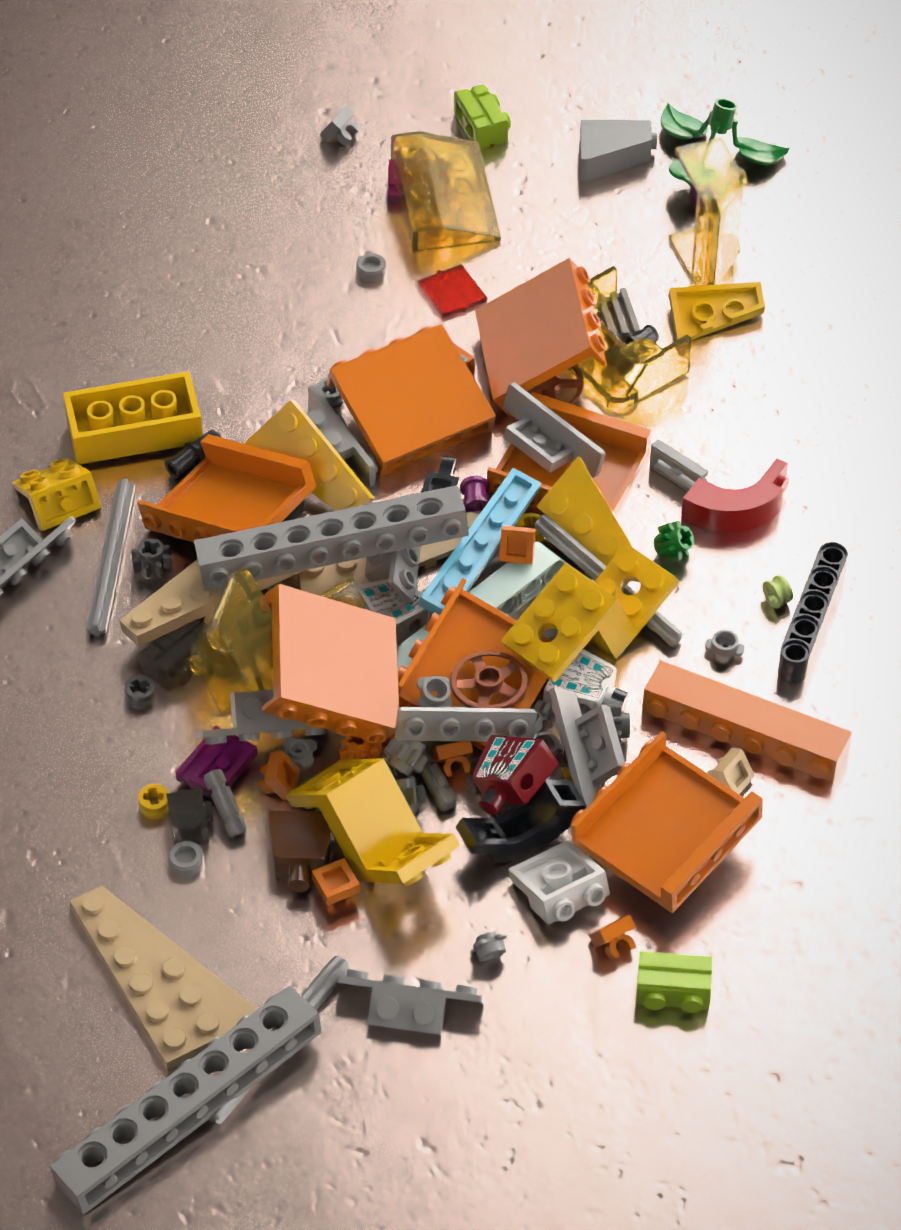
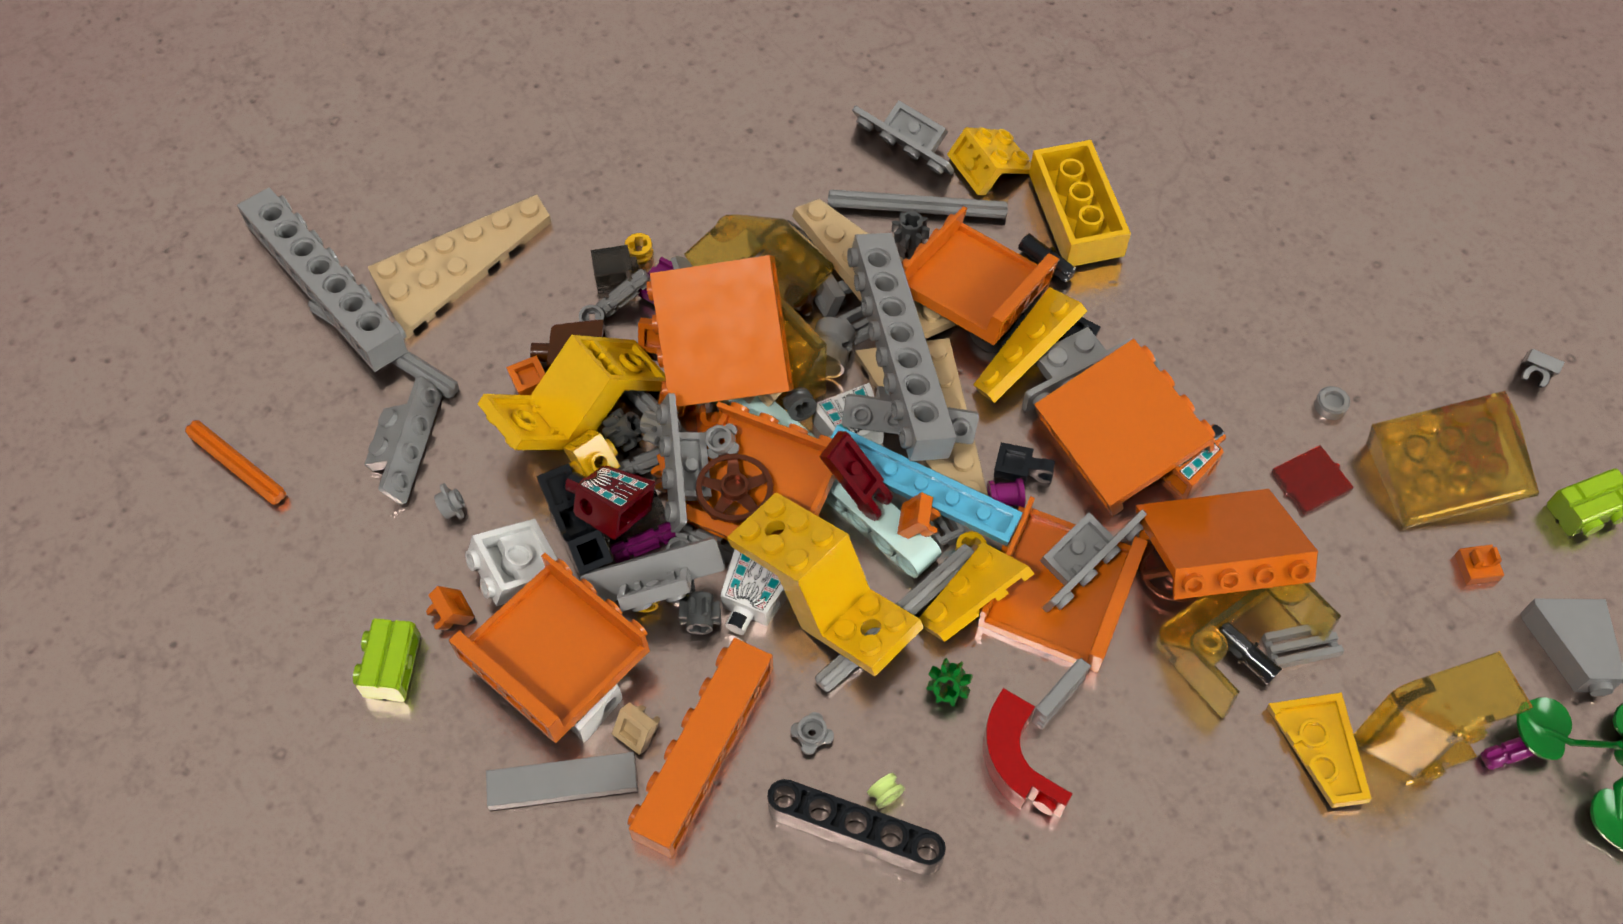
camera: 90 degrees right, 10 degrees up
light grey tile [168,841,204,877] -> none
none -> orange axle [185,420,286,505]
none -> light grey tile [486,752,638,811]
none -> yellow brick [562,429,621,477]
none -> light grey hinge [579,305,605,322]
none -> dark red hinge [819,431,893,521]
none -> orange tile [1455,545,1504,585]

